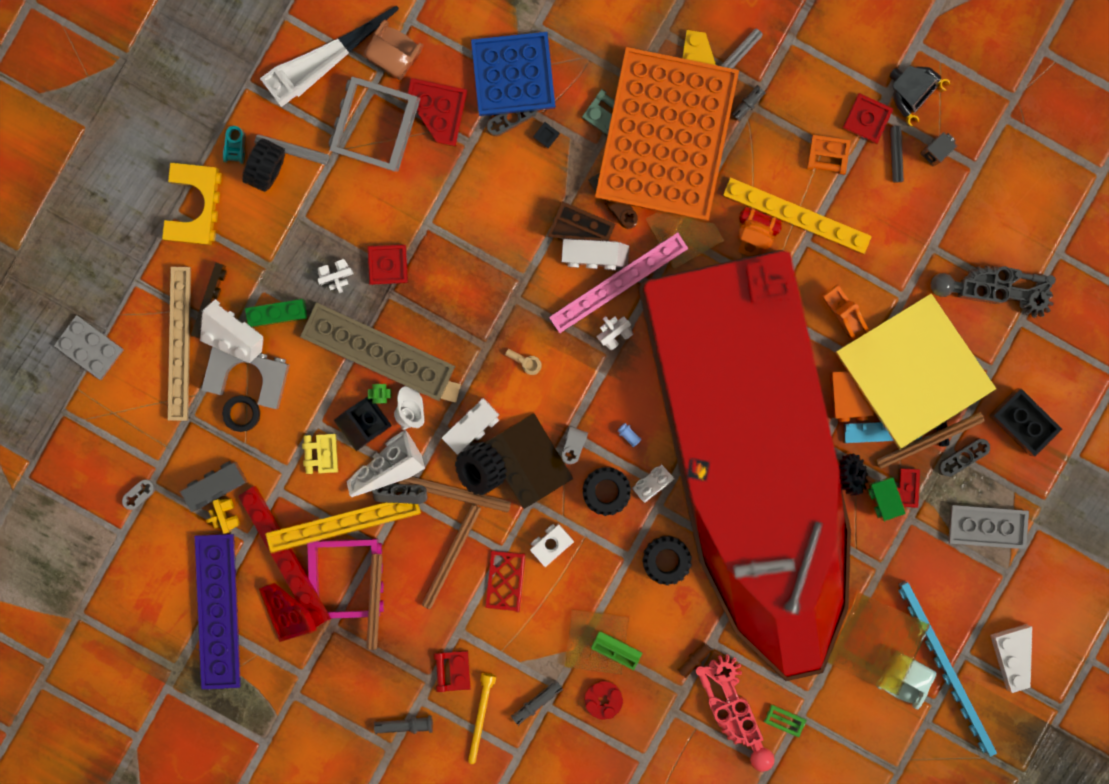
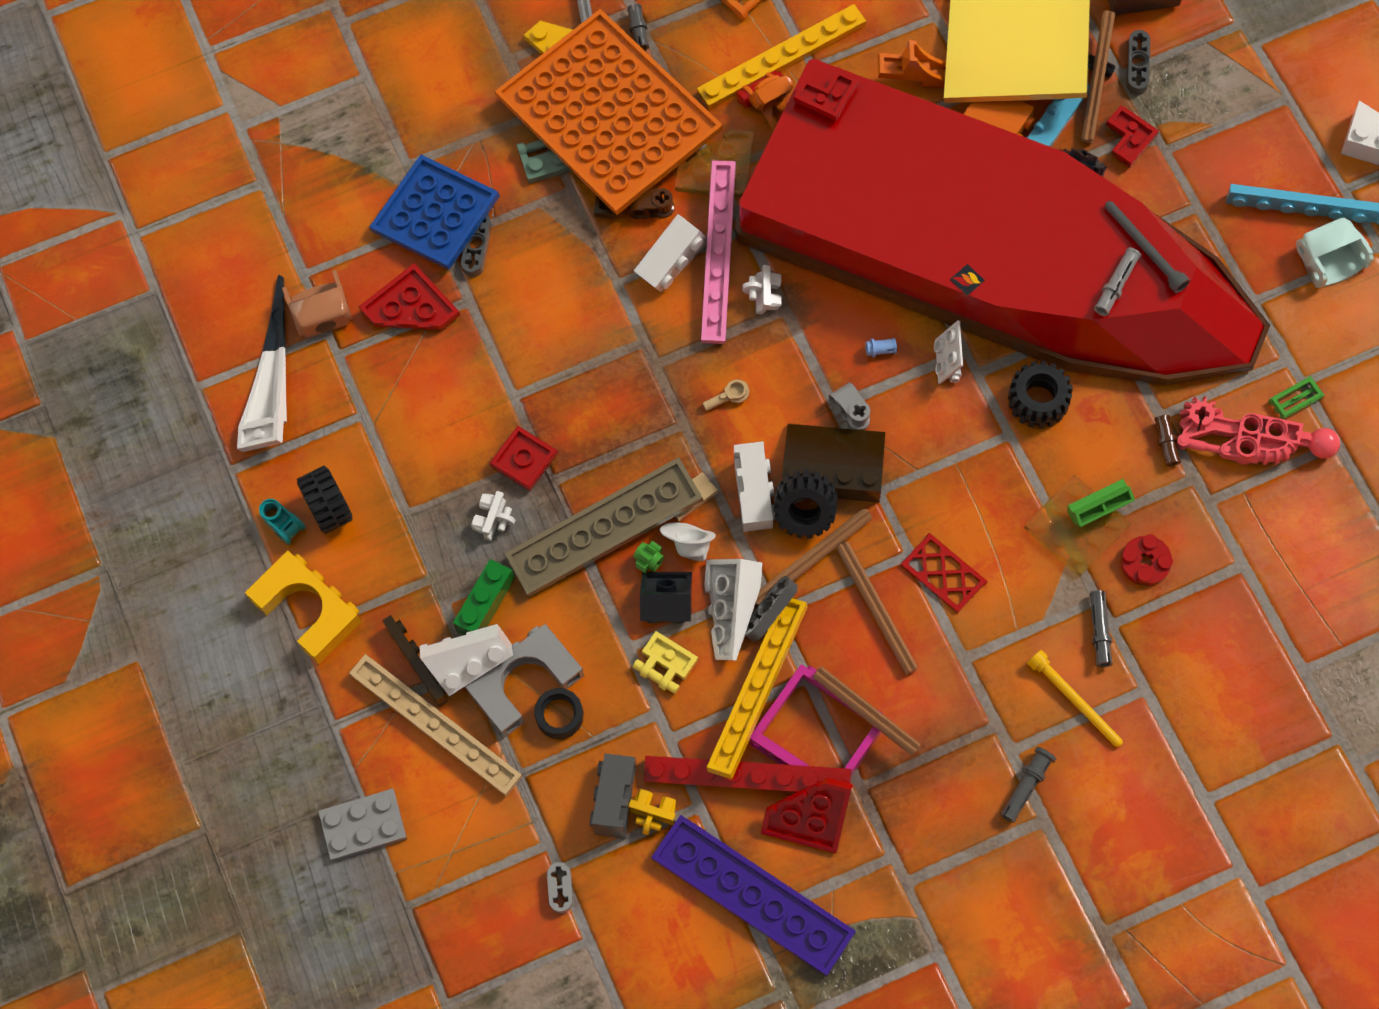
camera: 50 degrees left, 20 degrees down
light grey axle [255,134,329,165] -> none
light grey window [329,76,421,172] -> none
red plate [434,650,471,692] -> none
white brick [530,523,574,567] -> none
black plate [533,122,560,149] -> none
reddish brown wedge [547,201,615,241] -> none
black tyre [582,467,631,516] -> none
clear yellow plate [827,593,930,696] -> none
green brick [867,476,906,521] -> none
light grey plate [948,505,1029,549] -> none

